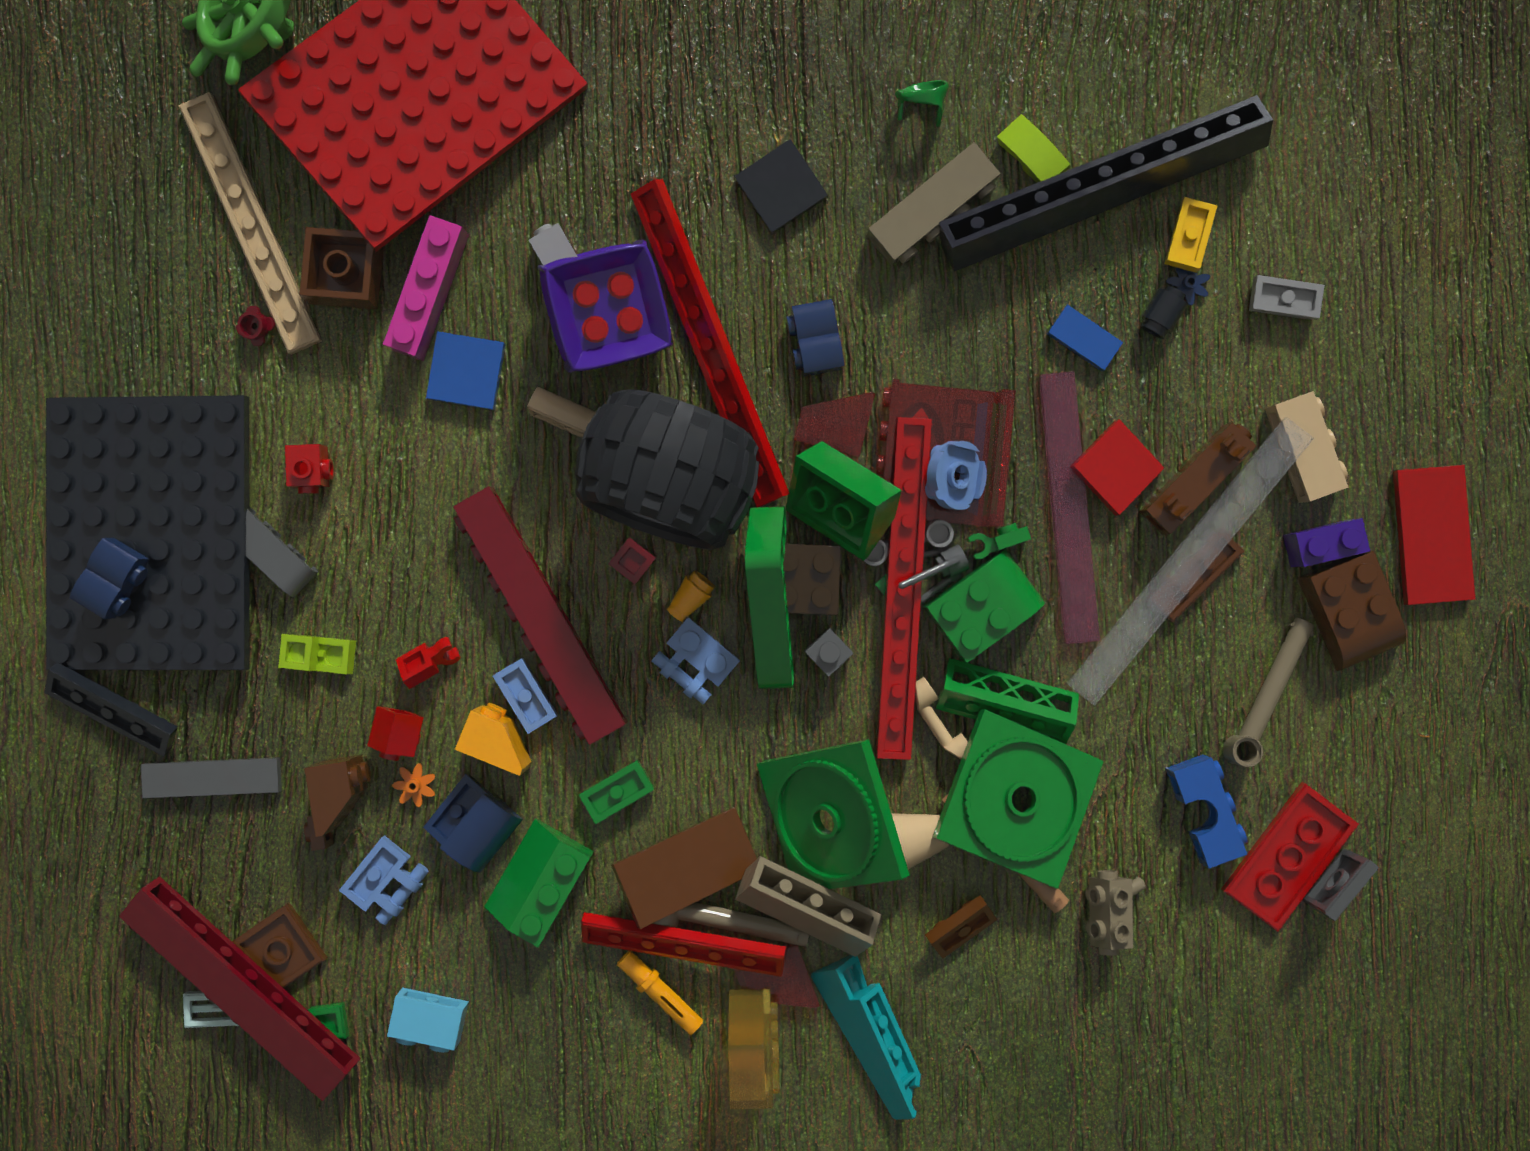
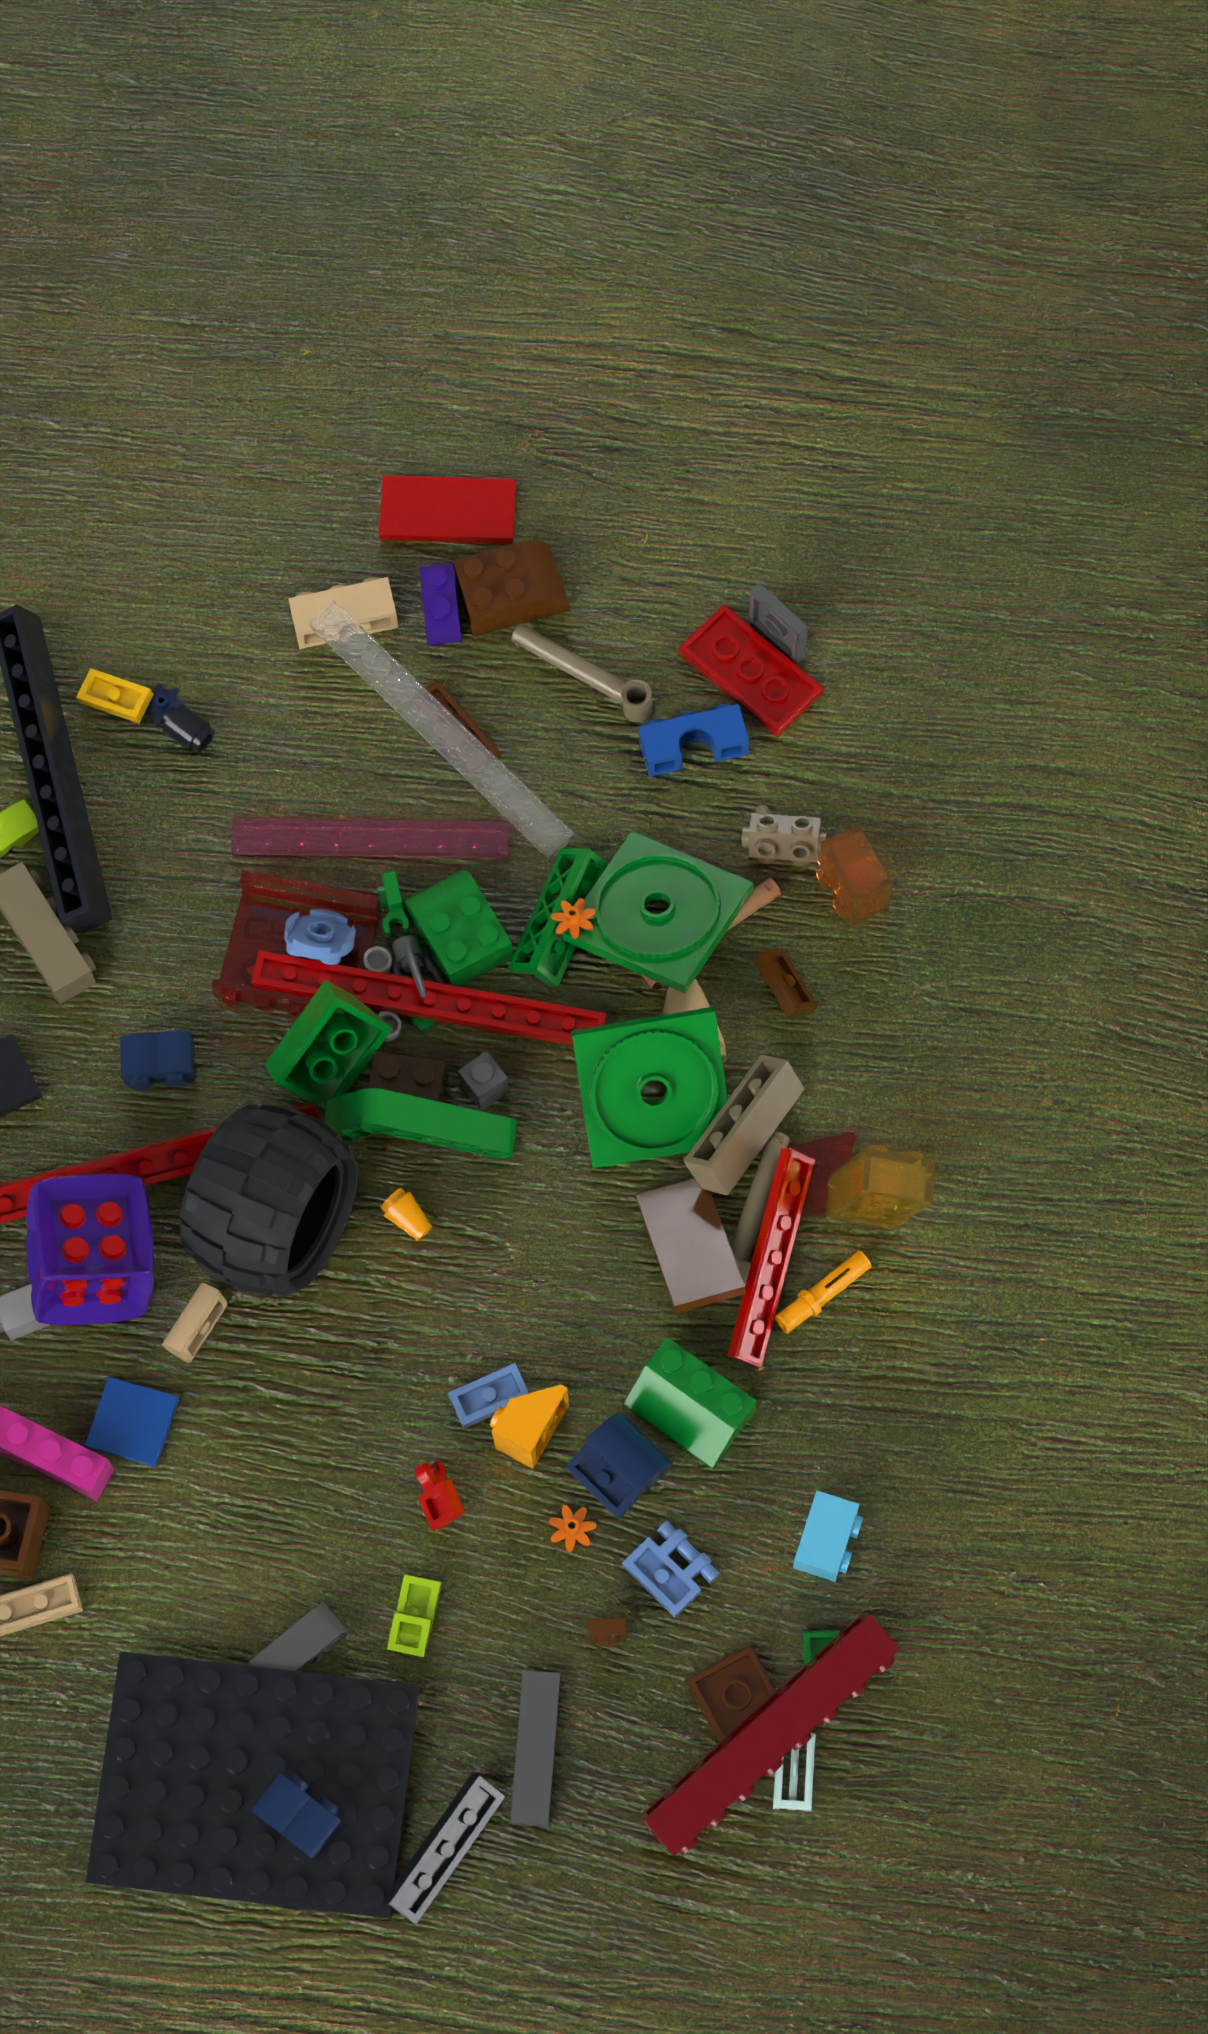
camera: 80 degrees left, 20 degrees down
dark red plate [236,306,275,346] -> none
red brick [285,444,334,494] -> none
reddish brown slope [304,754,371,838] -> none
red brick [367,706,424,761] -> none
dark red brick [453,486,628,745] -> none
green plate [579,759,655,824] -> none
dark red plate [608,537,657,585] -> none
medium blue plate [651,617,740,704] -> none
clear red wing [794,392,876,457] -> none
teal wedge [811,955,921,1120] -> none
tan bar [915,677,968,759] -> none
blue tile [1047,304,1123,371] -> none
red tile [1070,419,1164,516] -> none
reddish brown brick [1139,422,1256,535] -> none
light grey plate [1249,275,1325,320] -> none
none -> orange plant [551,898,596,939]
none -> clear orange brick [816,825,892,927]

